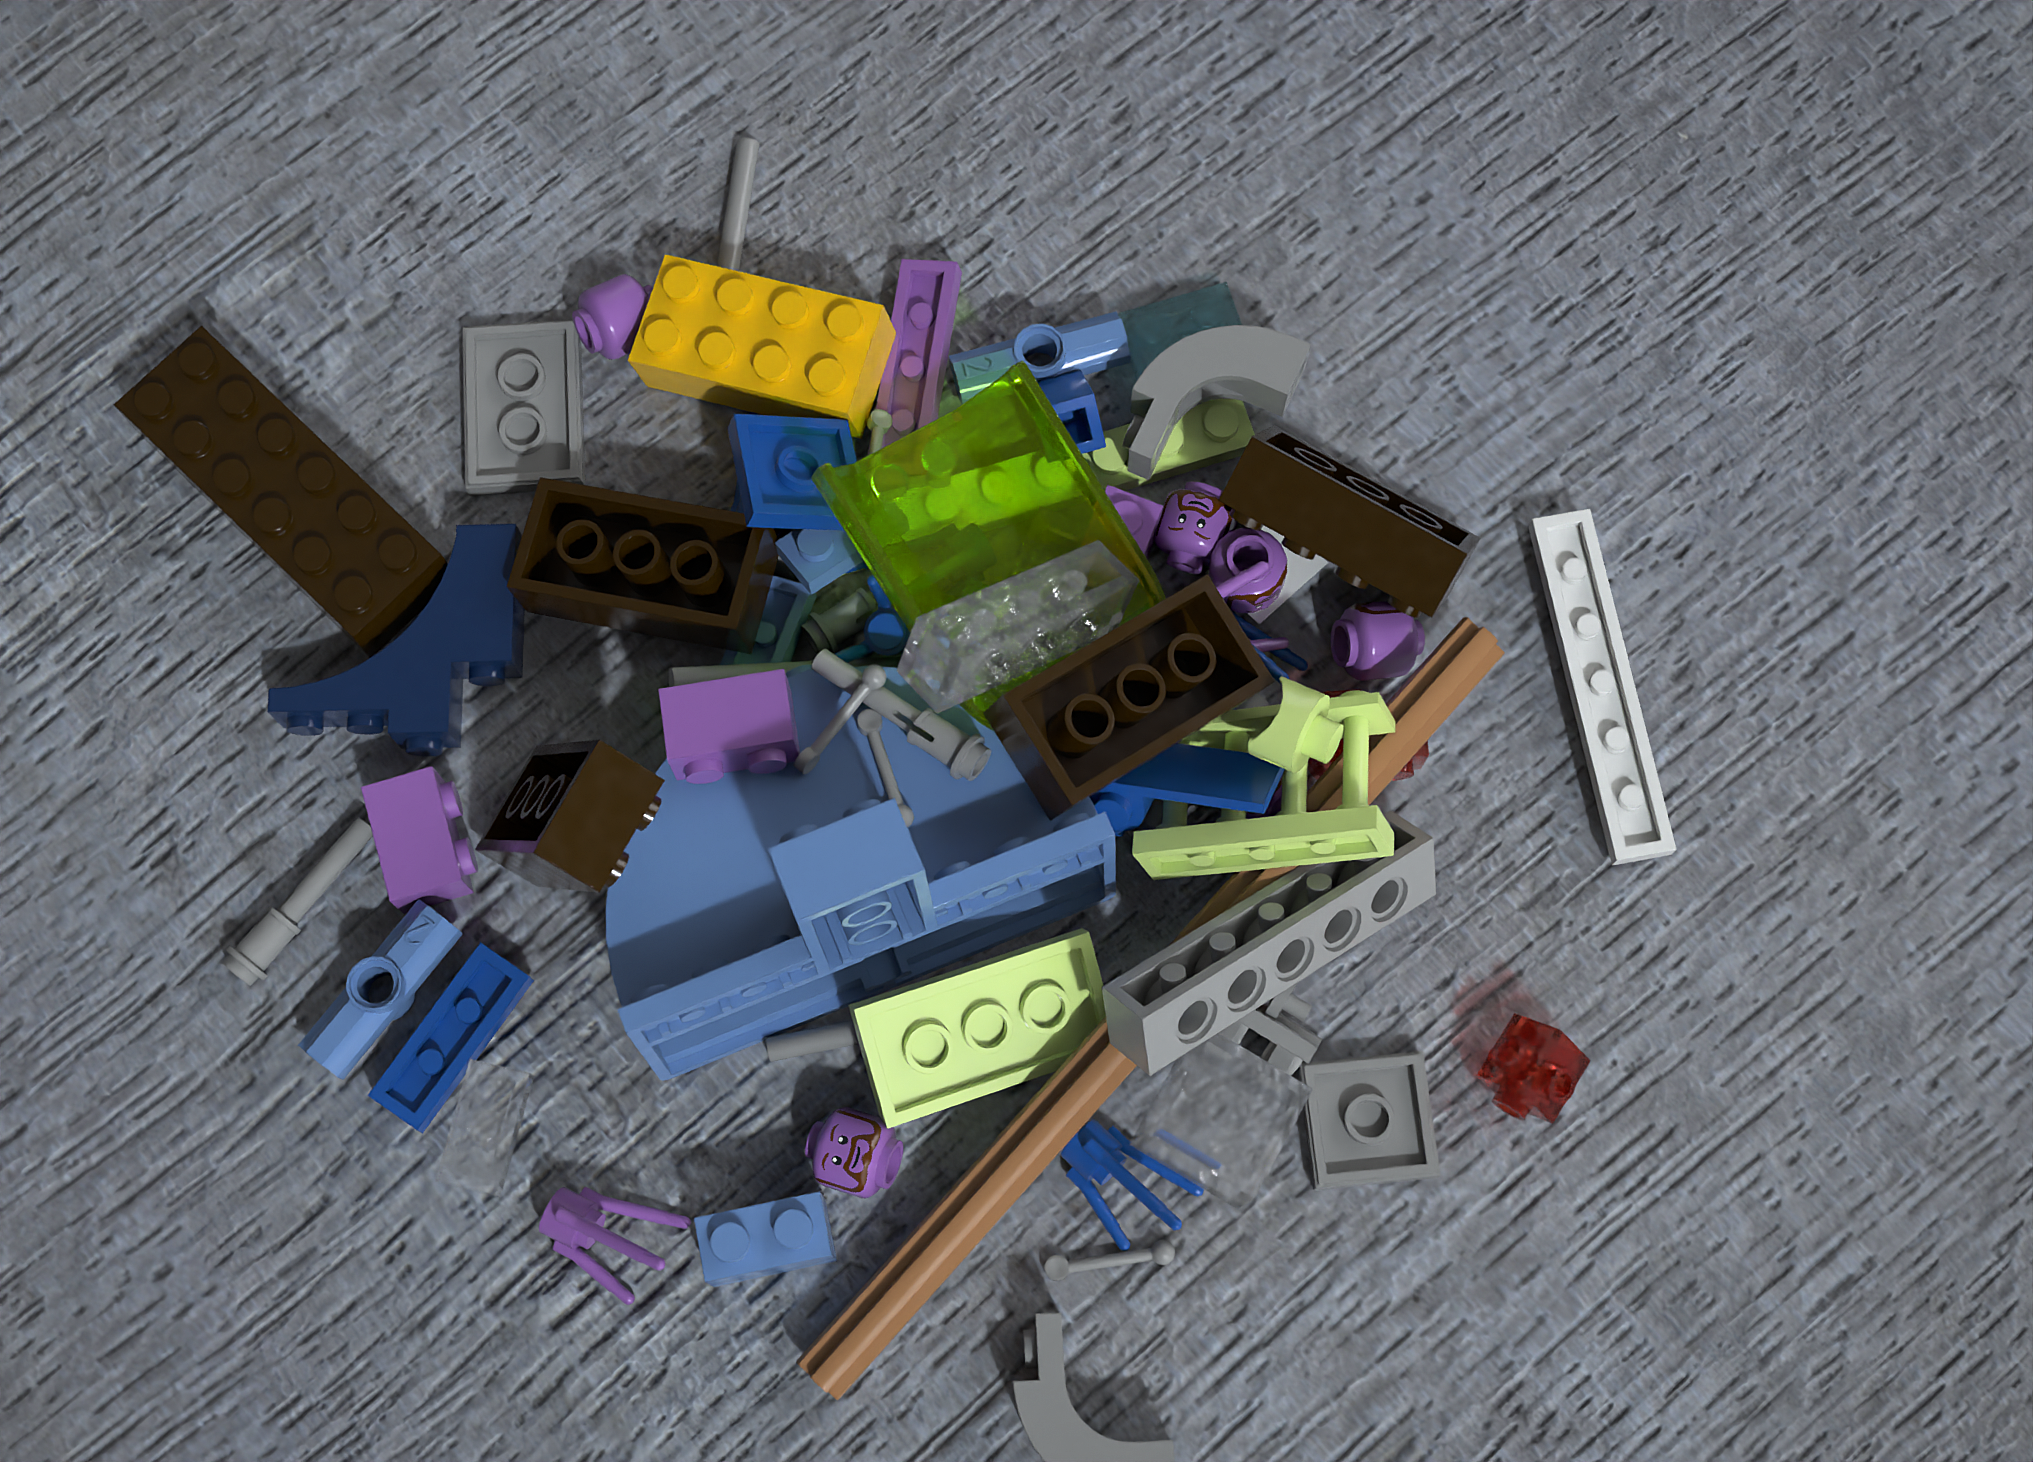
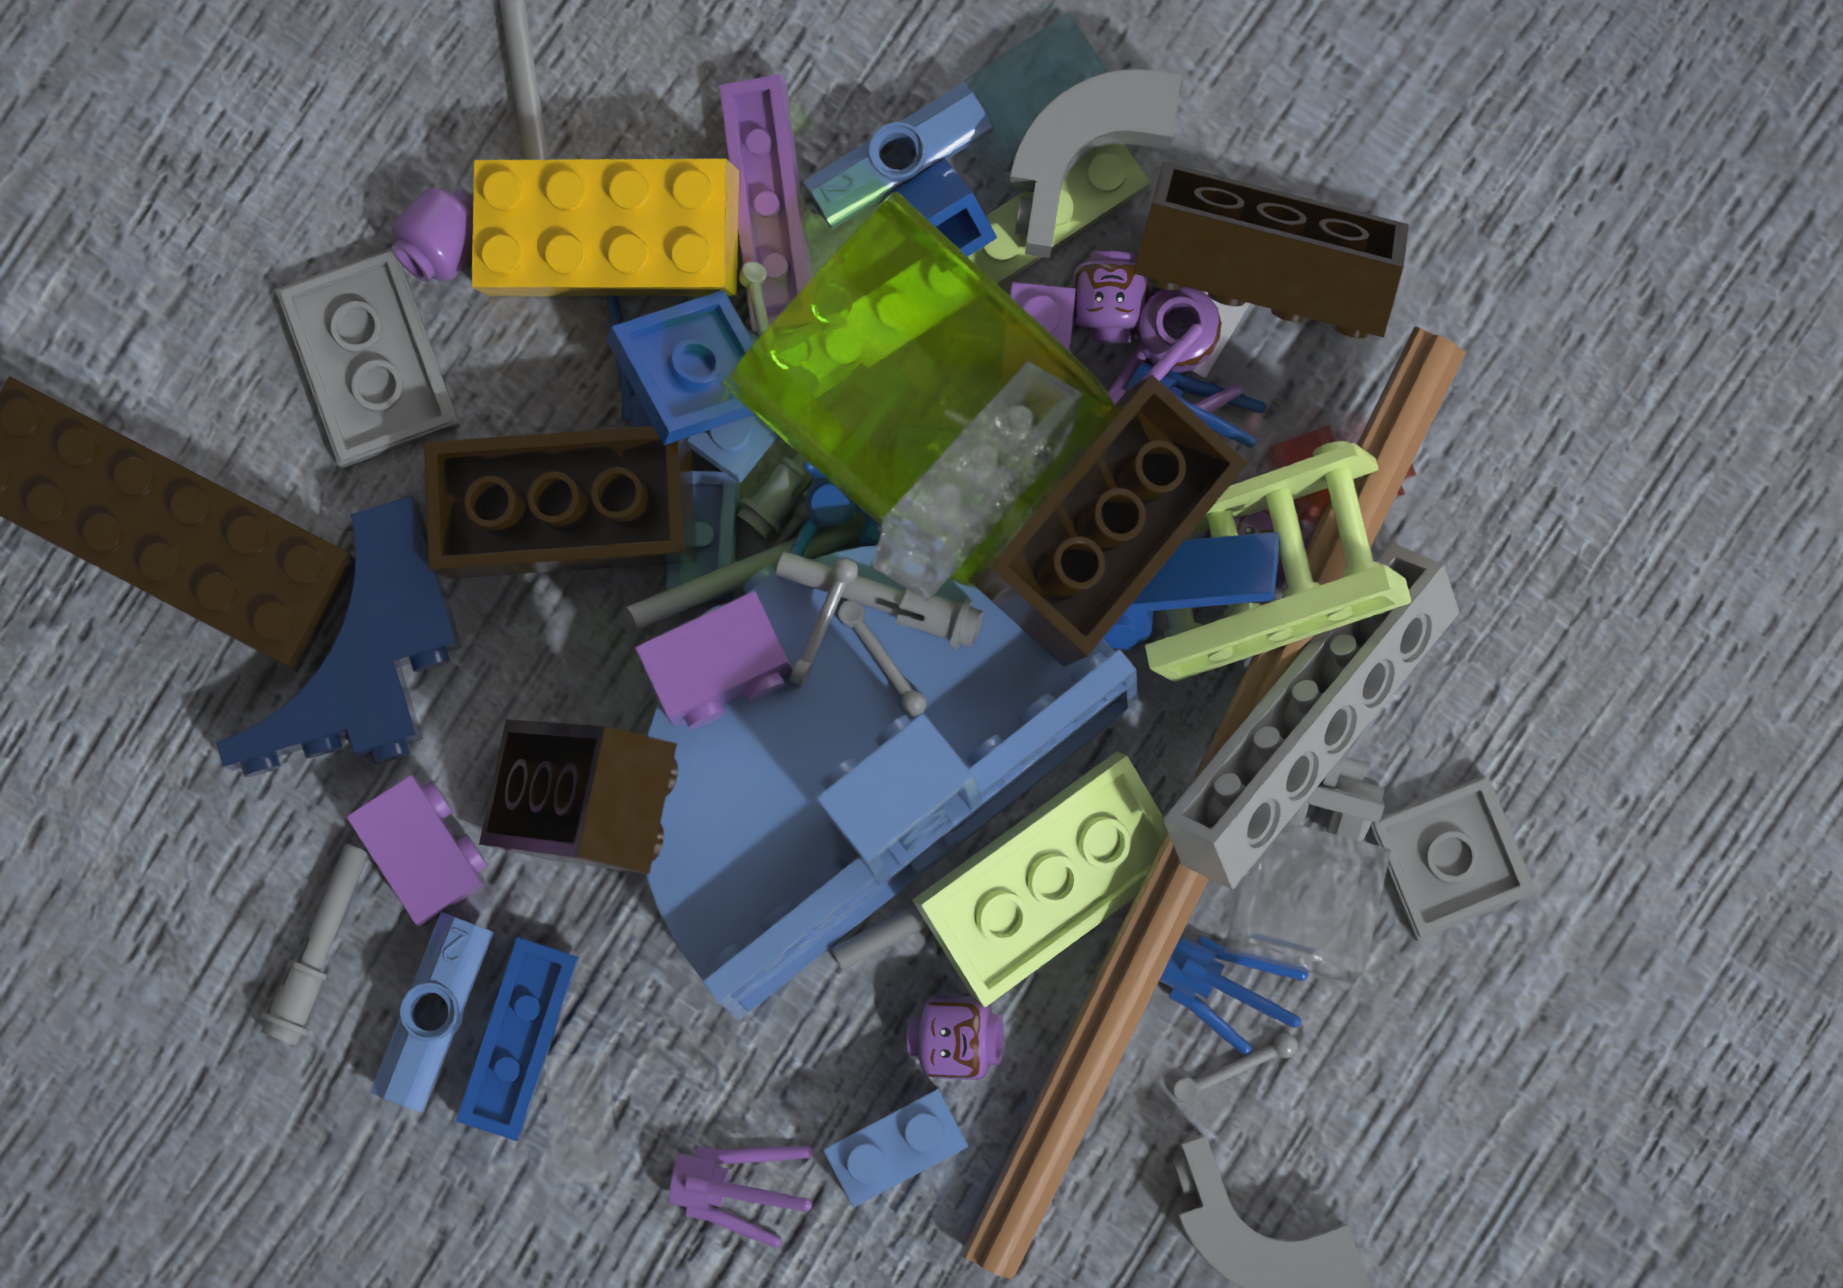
camera: 15 degrees left, 10 degrees up
yellowish green piece [1248,676,1343,773] -> none
medium lavender head [1331,601,1425,681] -> none
clear red brick [1476,1013,1591,1124] -> none
white plate [1528,509,1677,866] -> none

